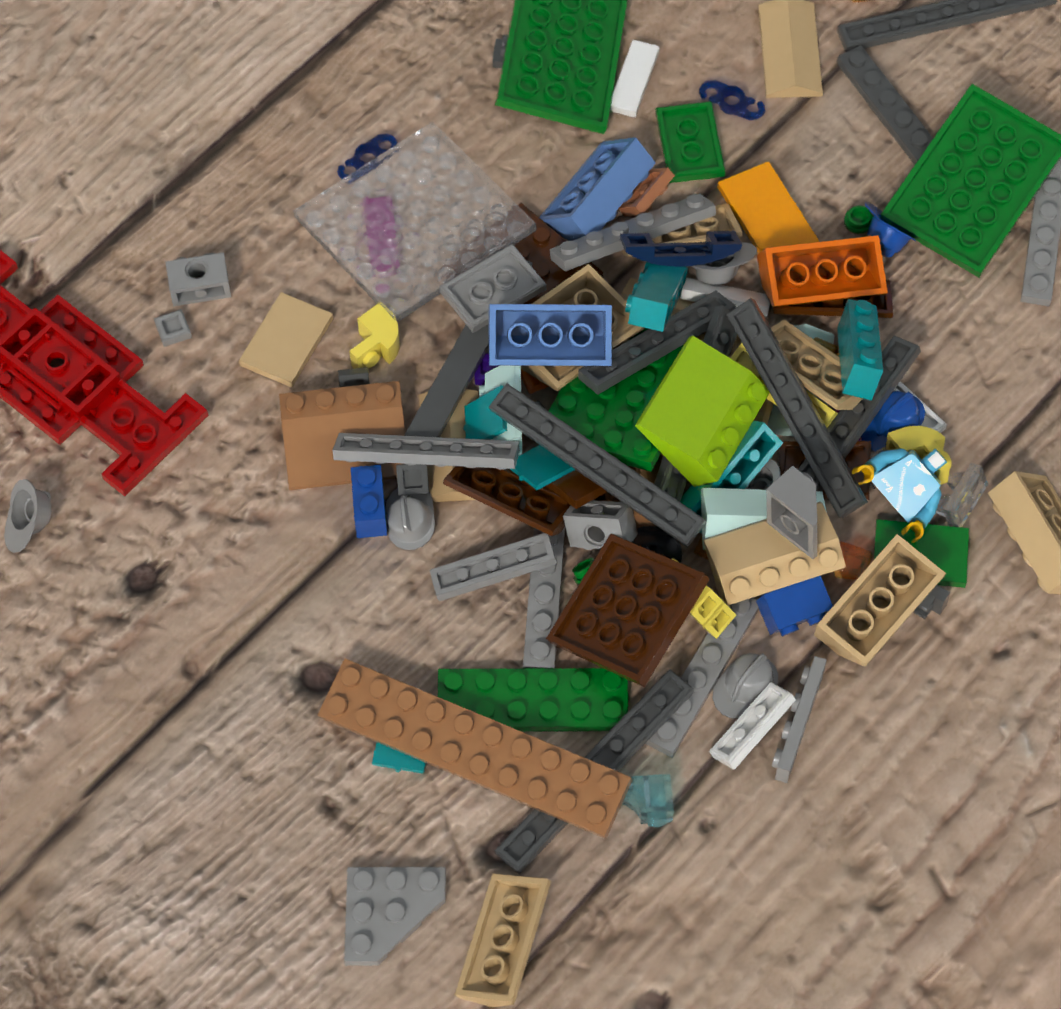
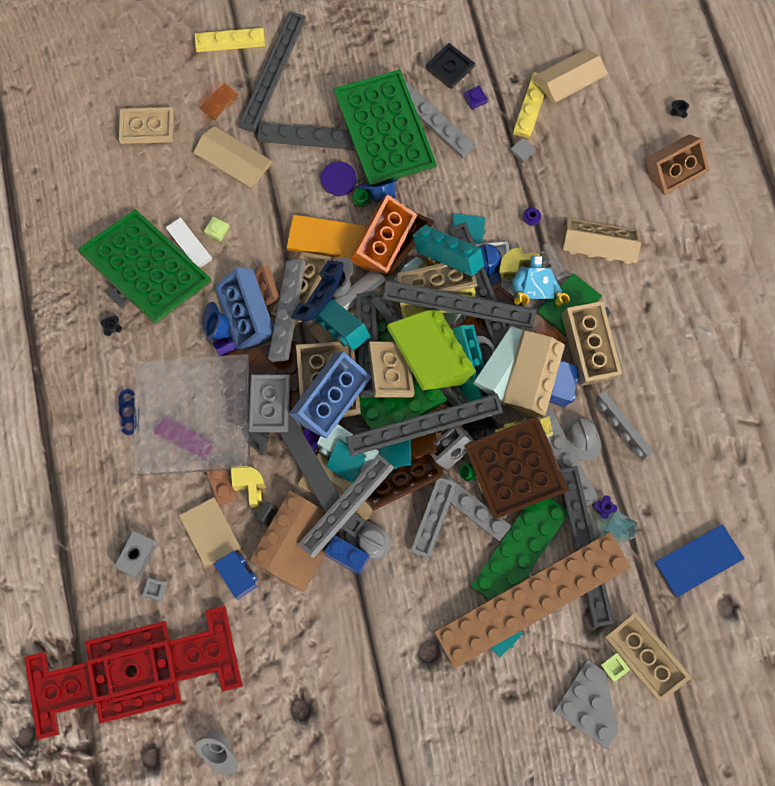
camera: 55 degrees left, 10 degrees up
green tile [655,101,725,183] -> none
clear blue piece [699,80,765,121] -> none
white tile [709,682,796,770] -> none
light grey slope [766,466,817,559] -> none
none -> black plate [101,316,122,336]
none -> blue piece [202,302,230,341]
none -> yellowish green plate [204,217,230,242]
none -> nougat plate [206,462,238,506]
none -> dark purple plate [213,336,236,356]
none -> blue brick [214,551,258,600]
none -> dark grey tile [247,432,270,455]
none -> dark purple tile [321,161,357,197]
none -> tan plate [368,342,415,397]
none -> teal piece [450,213,486,244]
none -> dark purple plate [523,208,541,226]
none -> dark purple plate [594,495,618,519]
none -> yellowish green plate [600,653,630,683]
none -> blue tile [655,524,745,598]

